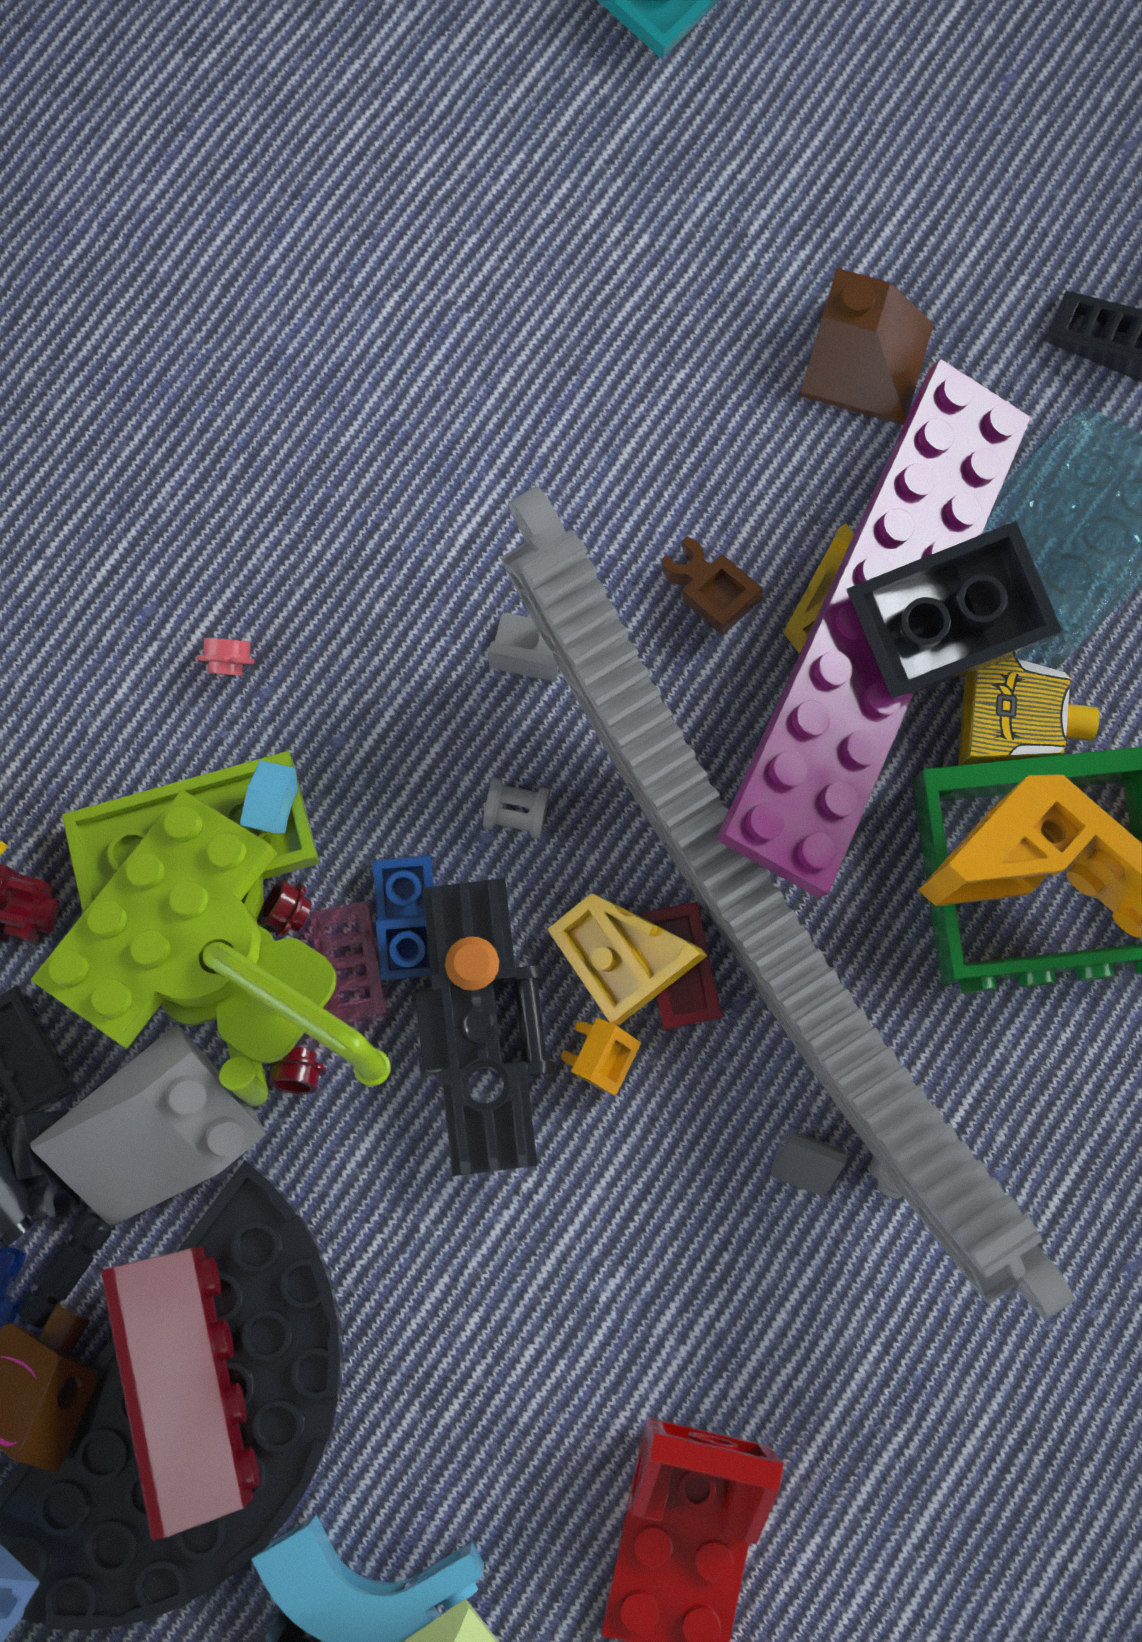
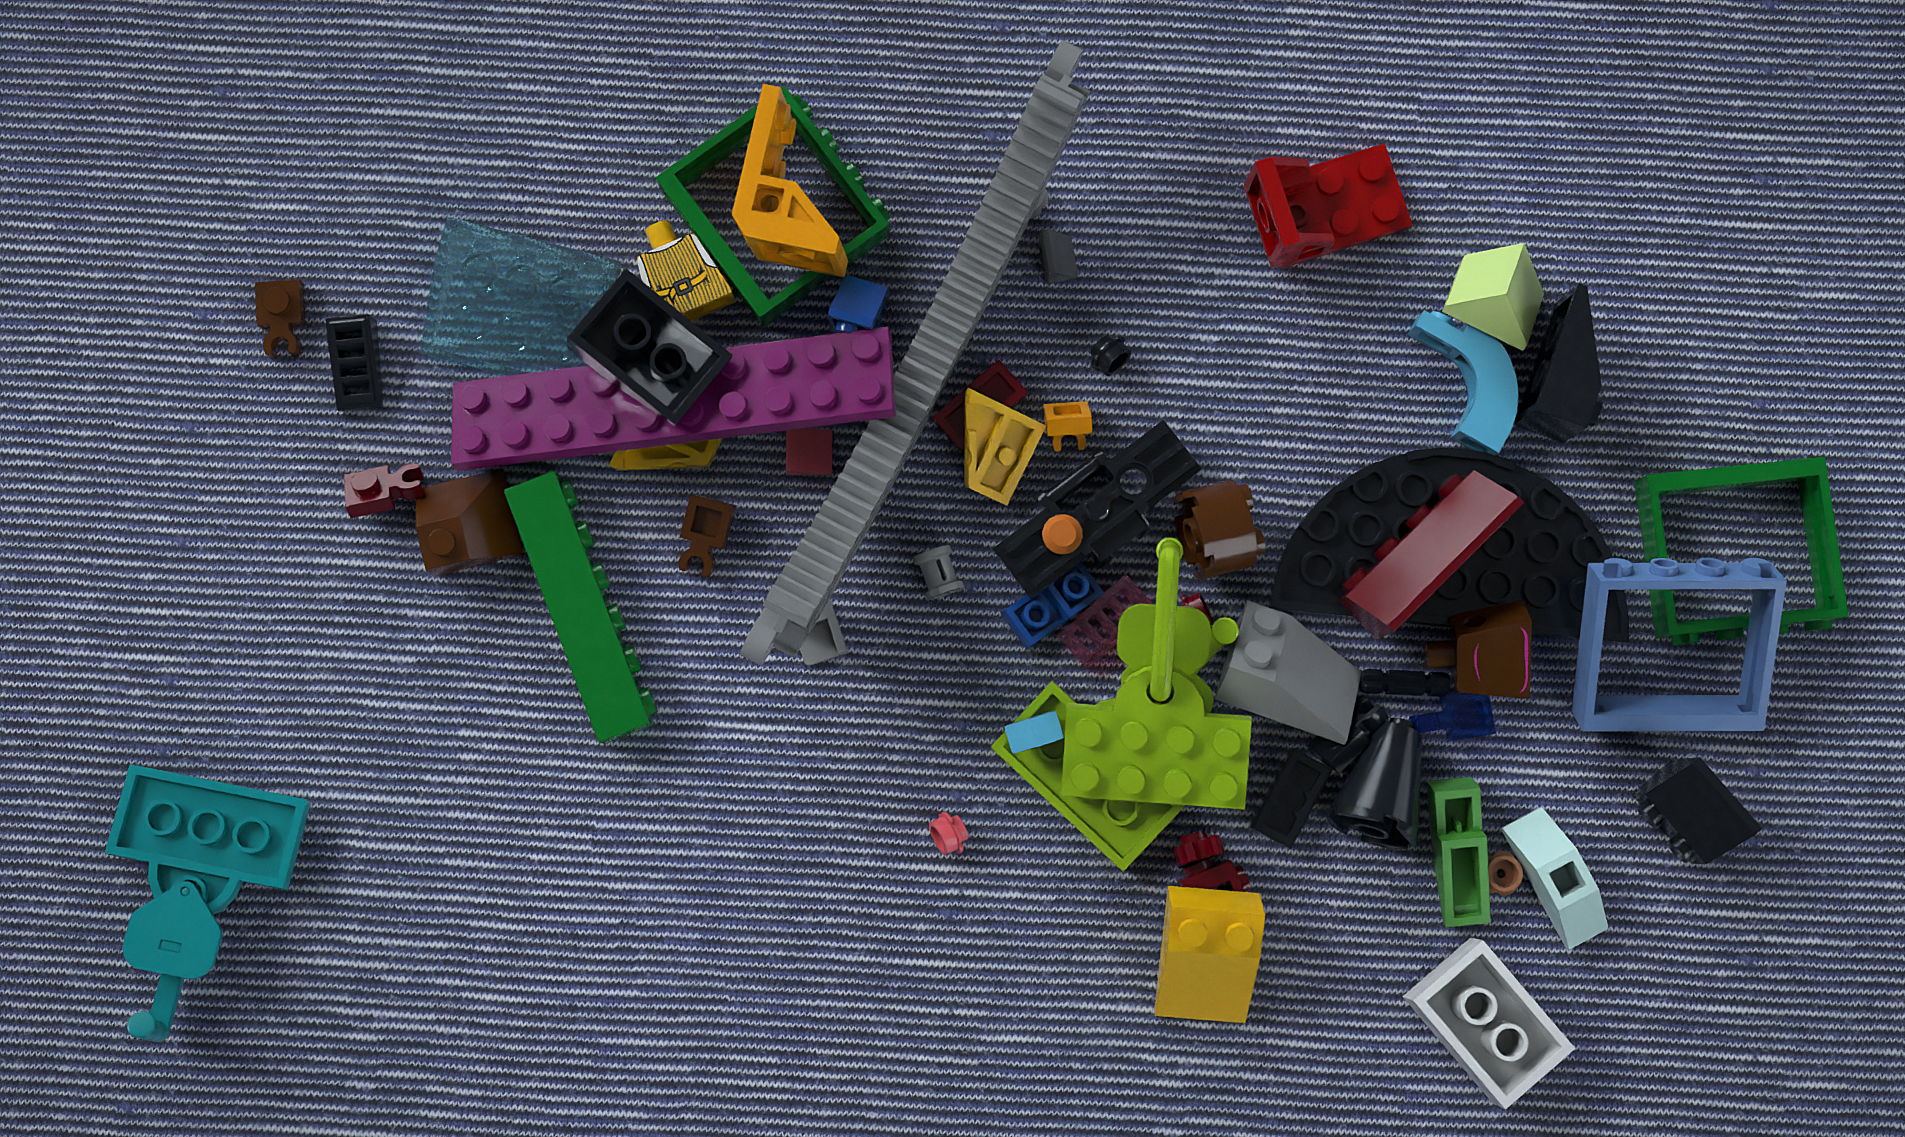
camera: 120 degrees left, 5 degrees up
dark red plate [260,880,312,937] -> none
none -> dark red plate [344,463,425,519]
none -> green brick [504,471,658,744]
none -> coral slope [786,428,833,475]
none -> blue slope [828,275,889,334]
none -> black plate [1090,335,1131,376]
none -> reddish brown brick [1174,480,1266,580]

